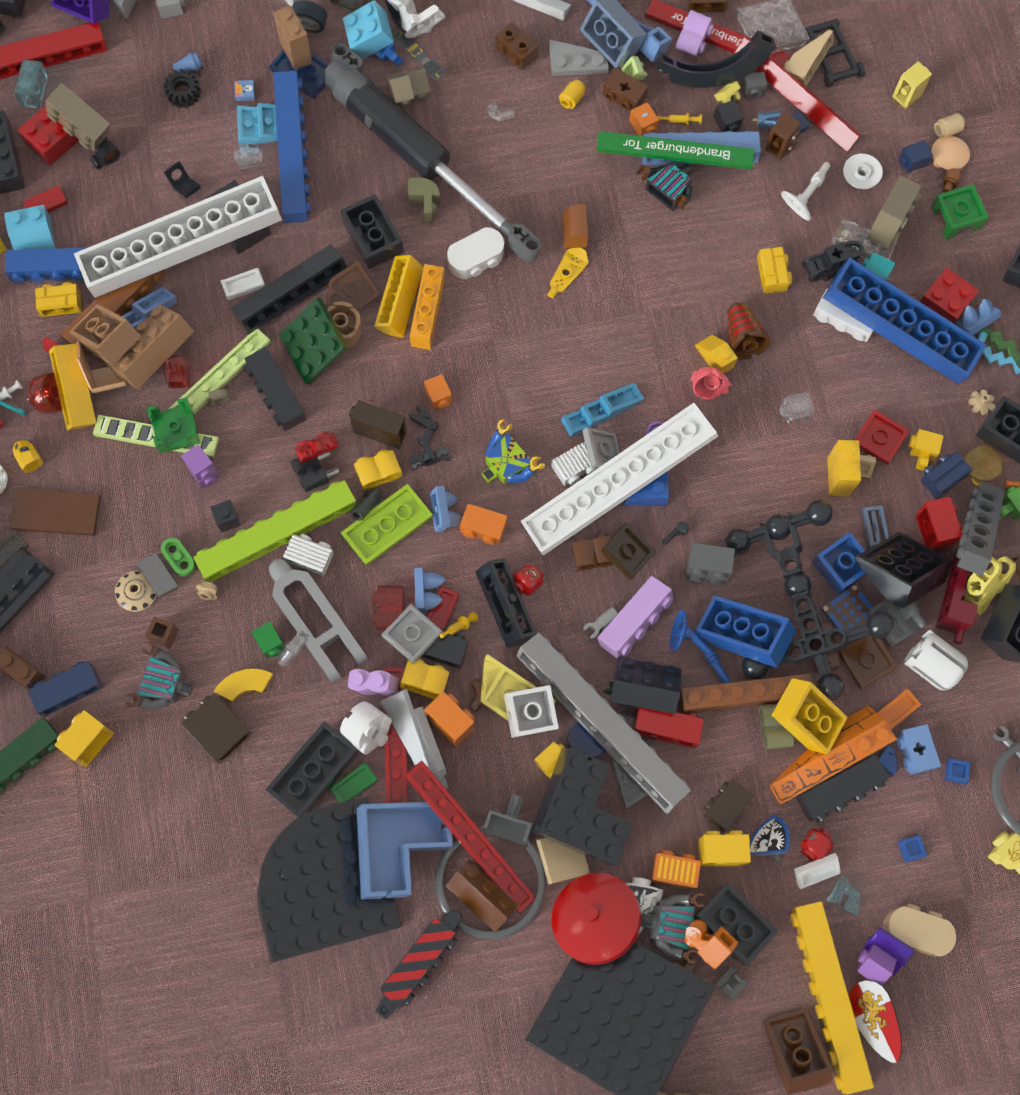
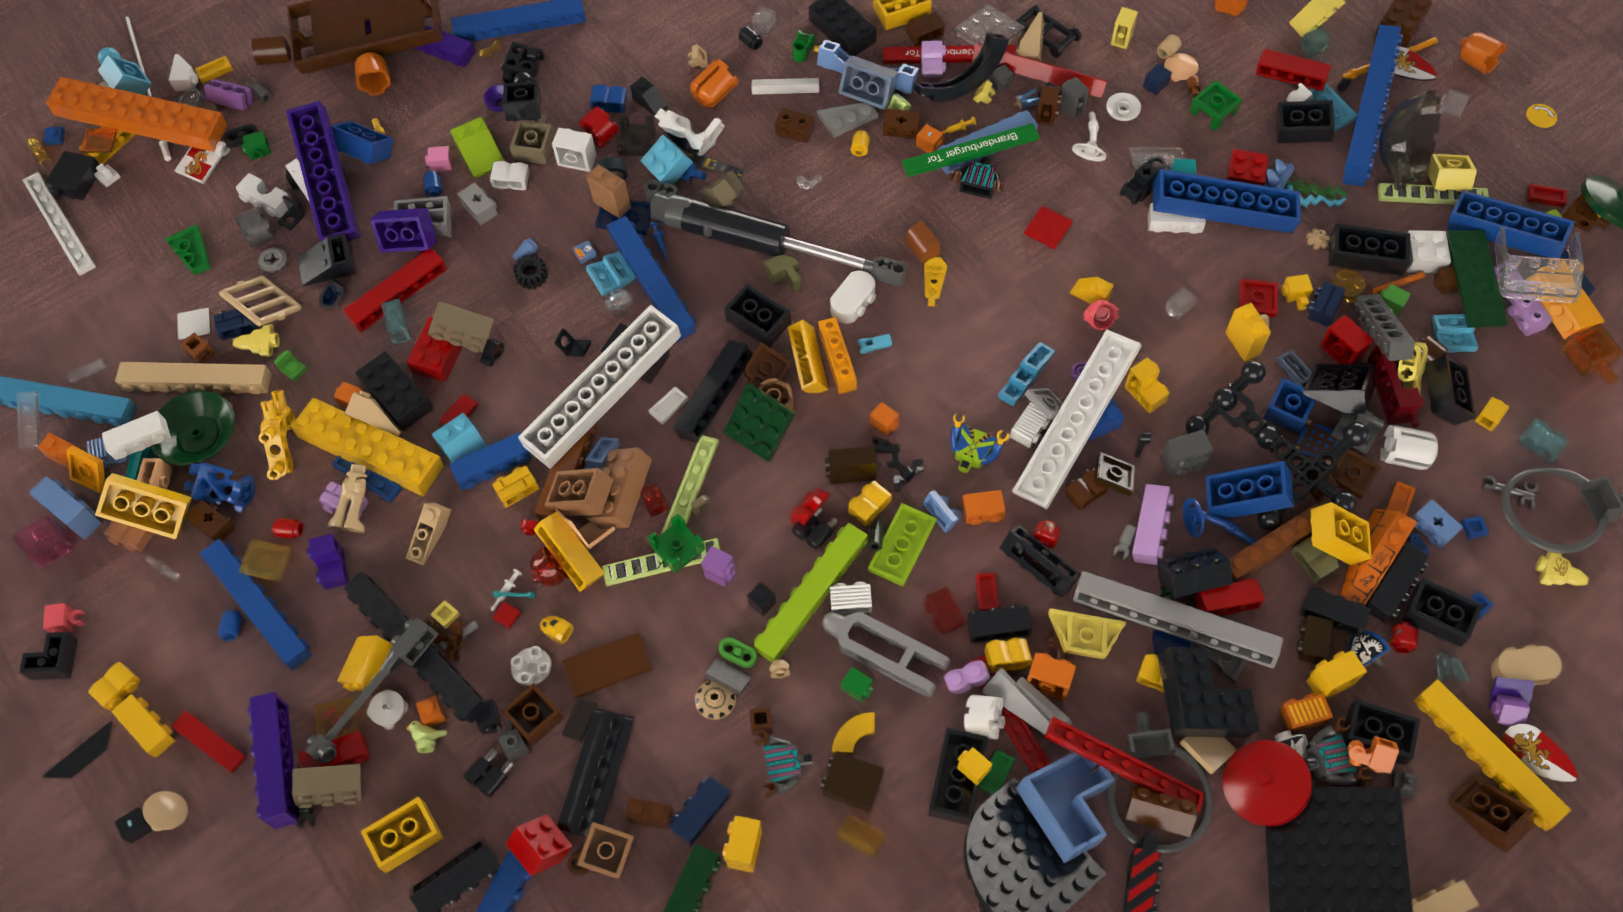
camera: 20 degrees left, 10 degrees down
black brick [244,347,307,431] -> none
clear axle [277,631,309,667] -> none
light grey tile [382,604,443,664] -> none
medium blue tile [414,568,446,615] -> none
yellow piece [439,612,478,638] -> none
white brick [503,685,559,738] -> none
black brick [714,100,743,132] -> none
reddish brown cone [727,302,771,360] -> none
yellow brick [757,247,792,294] -> none
white tile [794,853,841,889] -> none
dark tan brick [866,175,921,249] -> none
none -> blue piece [650,221,668,260]
none -> clear yellow panel [836,815,886,858]
none -> medium azure bar [857,334,892,354]
none -> yellow brick [957,747,993,785]
none -> red tile [1024,206,1073,250]
none -> dark grey brick [1059,77,1089,120]
none -> yellow brick [1124,357,1170,414]
none -> black brick [1300,586,1371,638]
none -> black brick [1402,578,1483,648]

